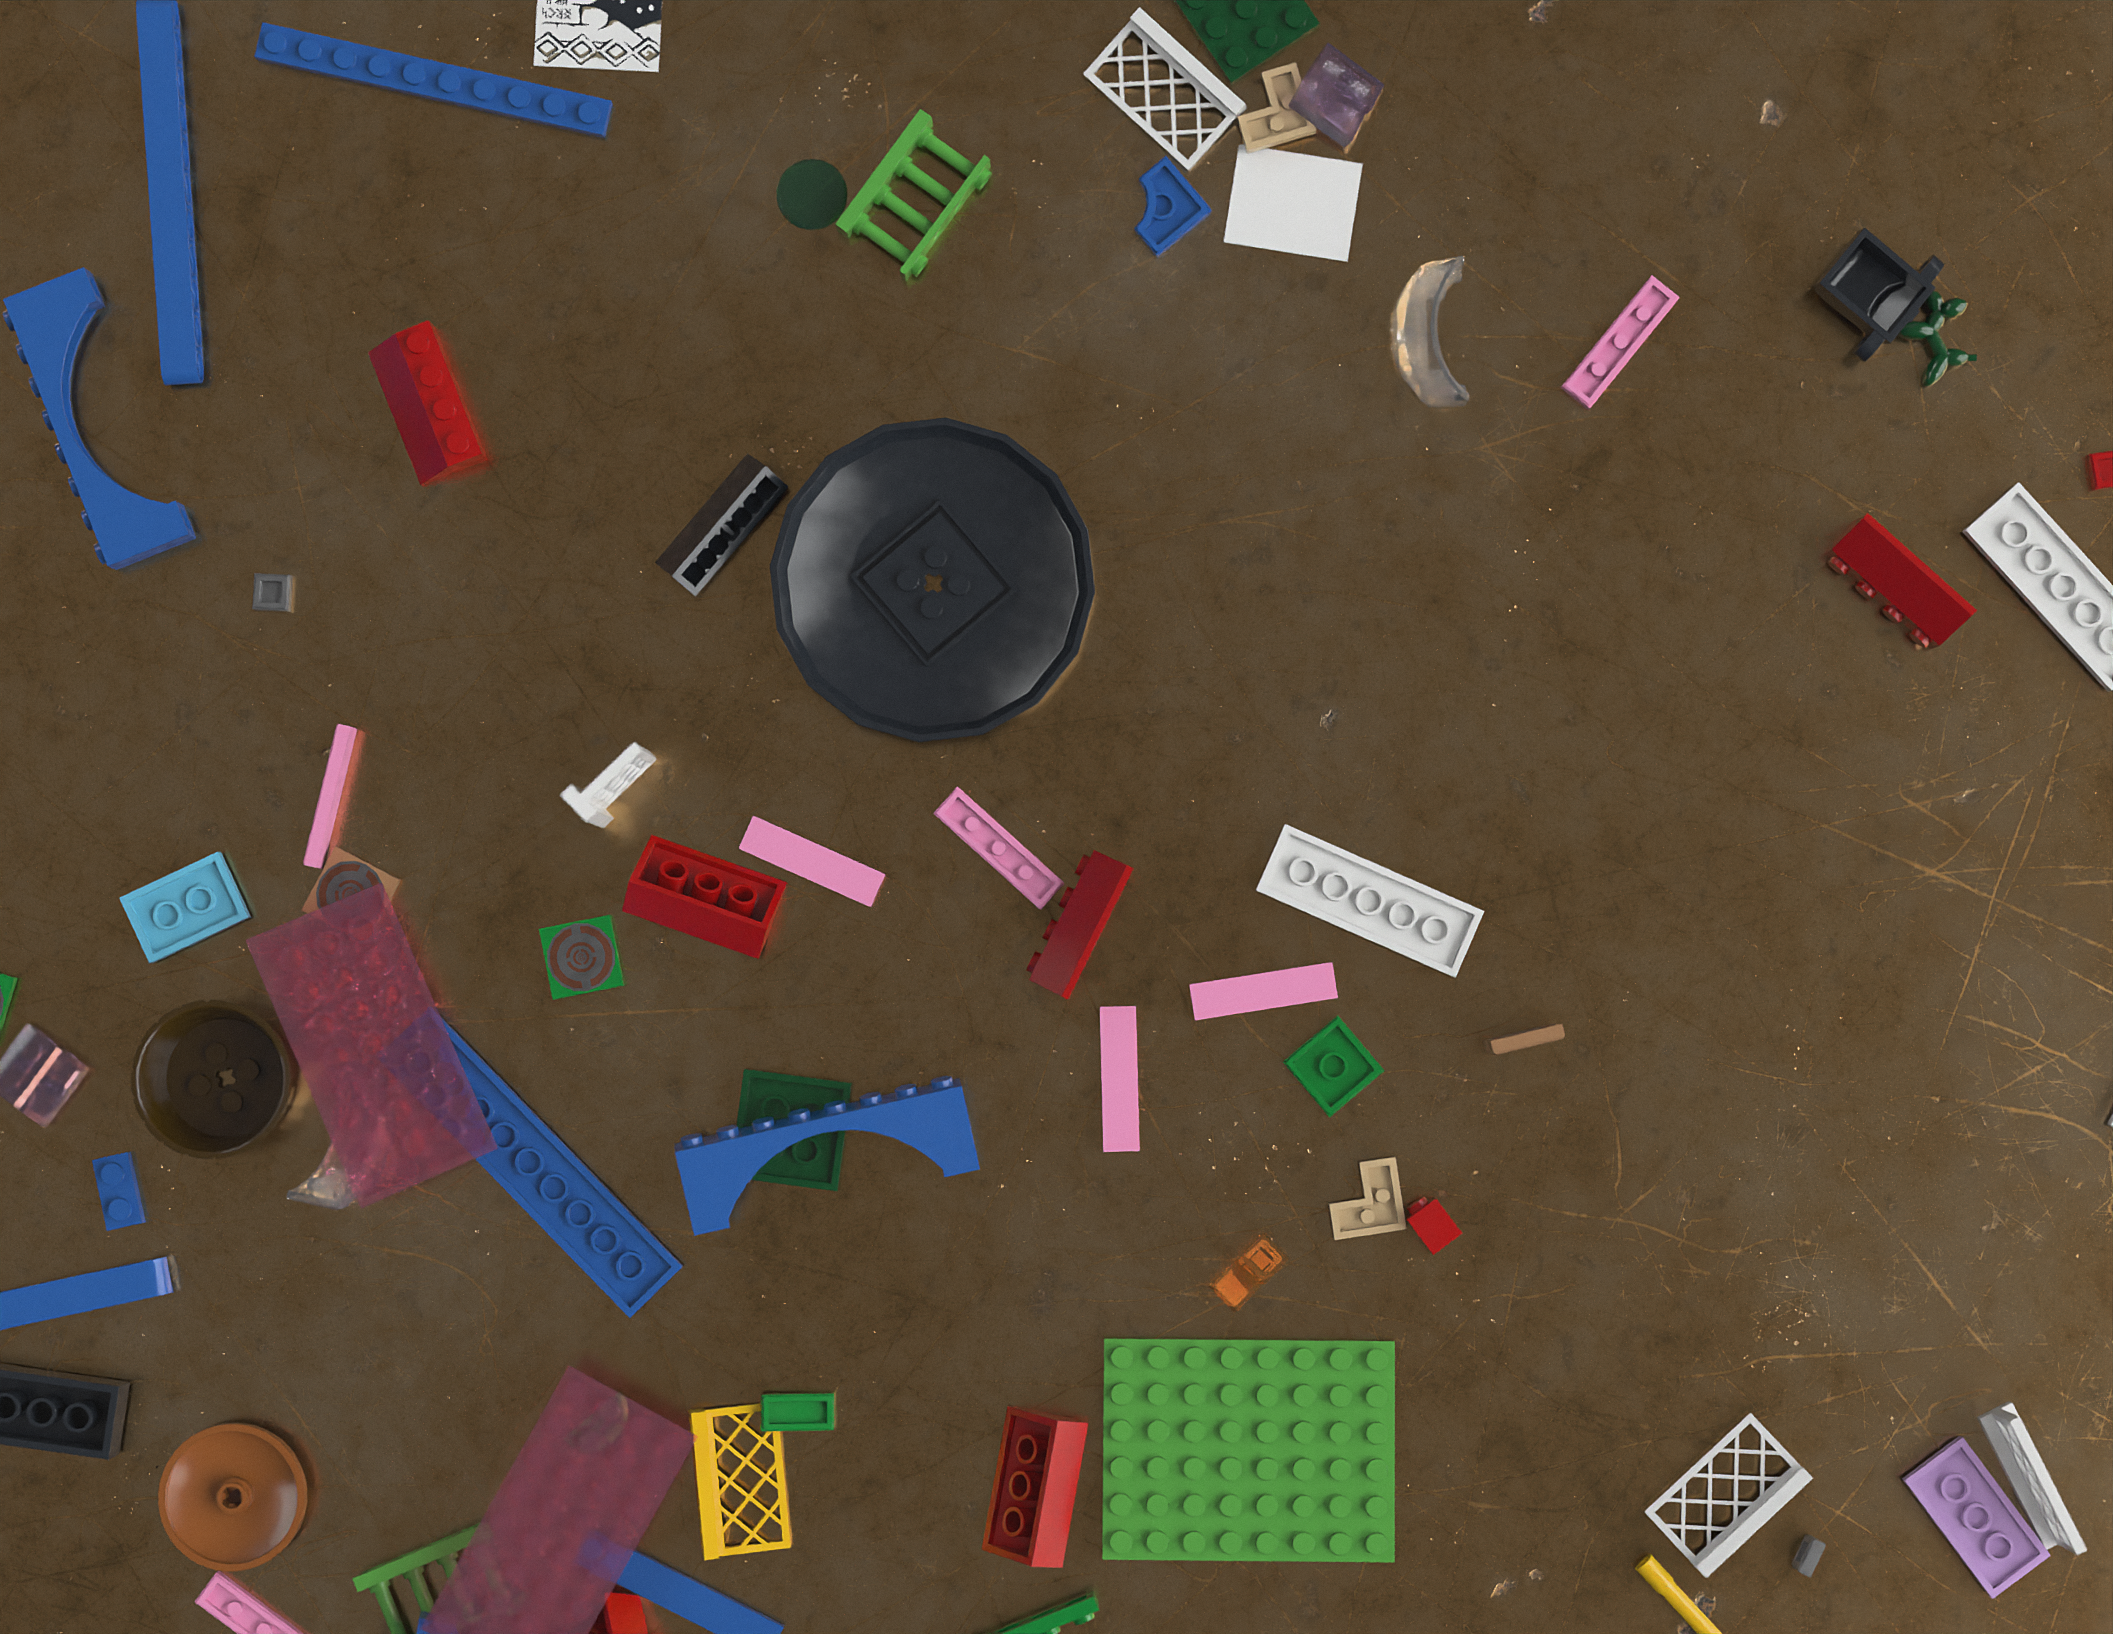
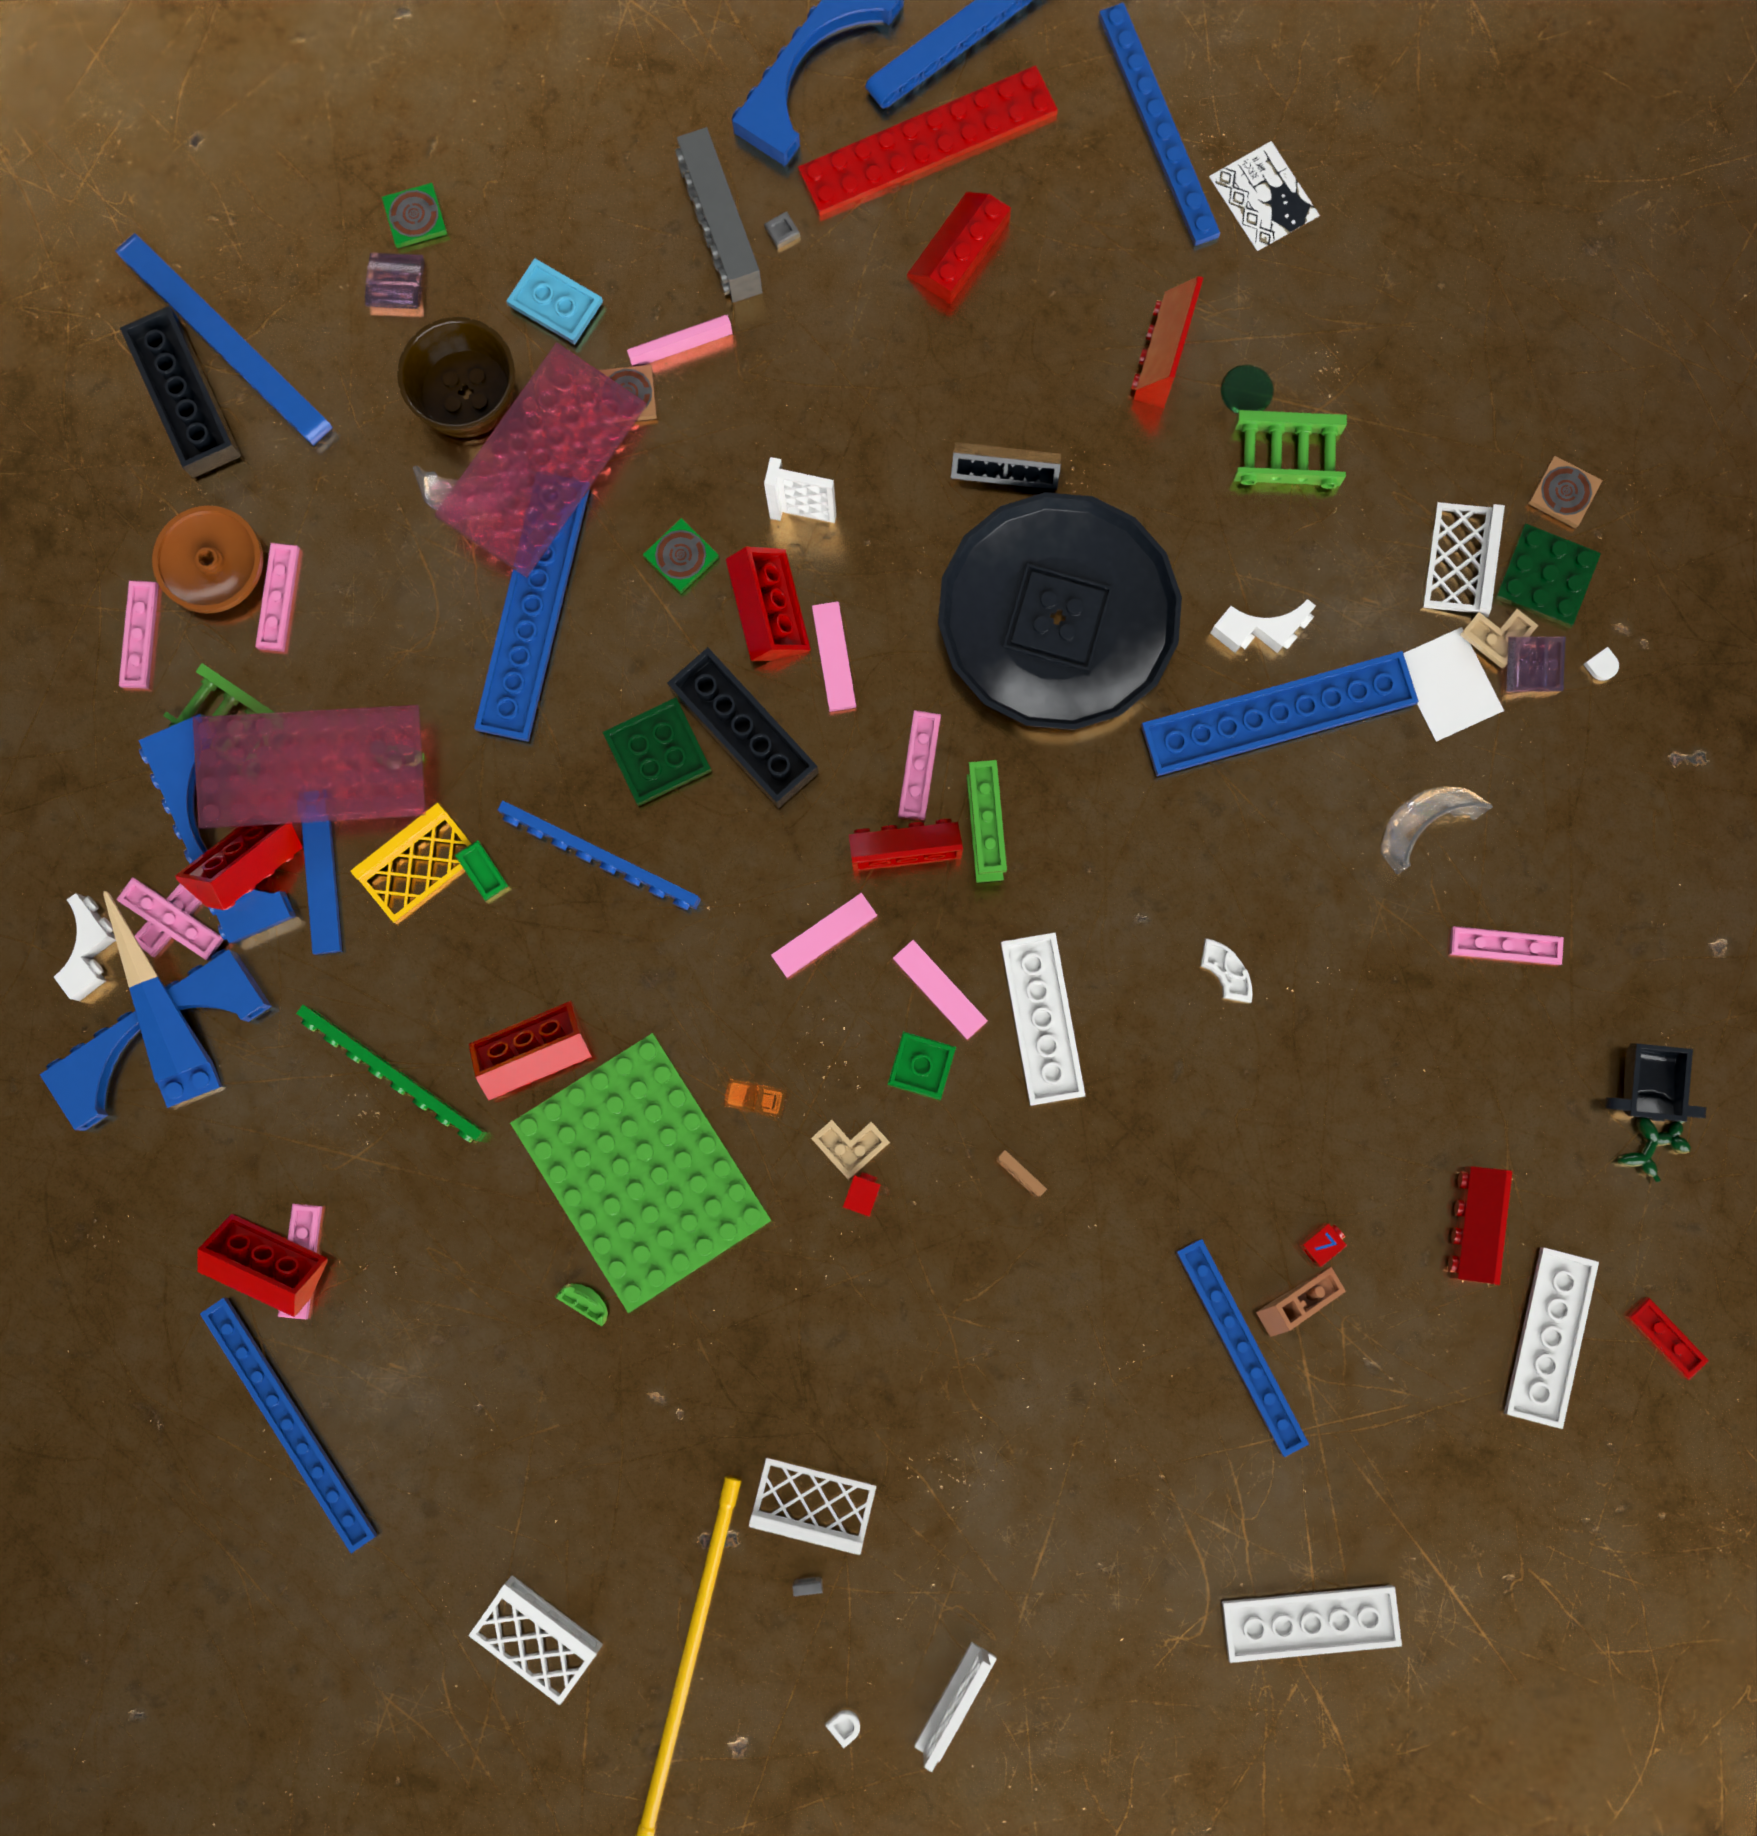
camera: 60 degrees right, 5 degrees down
blue plate [92,1151,146,1231] -> none
blue arch [674,1076,980,1236] -> none
blue tile [1134,156,1212,258] -> none
lavender plate [1902,1436,2051,1599] -> none
none -> bright pink tile [255,543,300,652]
none -> blue plate [498,800,701,911]
none -> bright green plate [555,1283,608,1326]
none -> black brick [667,647,819,809]
none -> dark grey brick [674,127,763,303]
none -> red plate [798,65,1058,216]
none -> white tile [825,1710,860,1748]
none -> bright green fence [966,760,1007,883]
none -> red slope [1131,276,1203,408]
none -> blue plate [1141,651,1419,776]
none -> blue plate [1176,1239,1309,1457]
none -> white tile [1200,939,1252,1003]
none -> white arch [1210,599,1316,653]
none -> nougat slope [1256,1267,1346,1337]
none -> red brick [1298,1223,1347,1267]
none -> white tile [1583,647,1619,681]

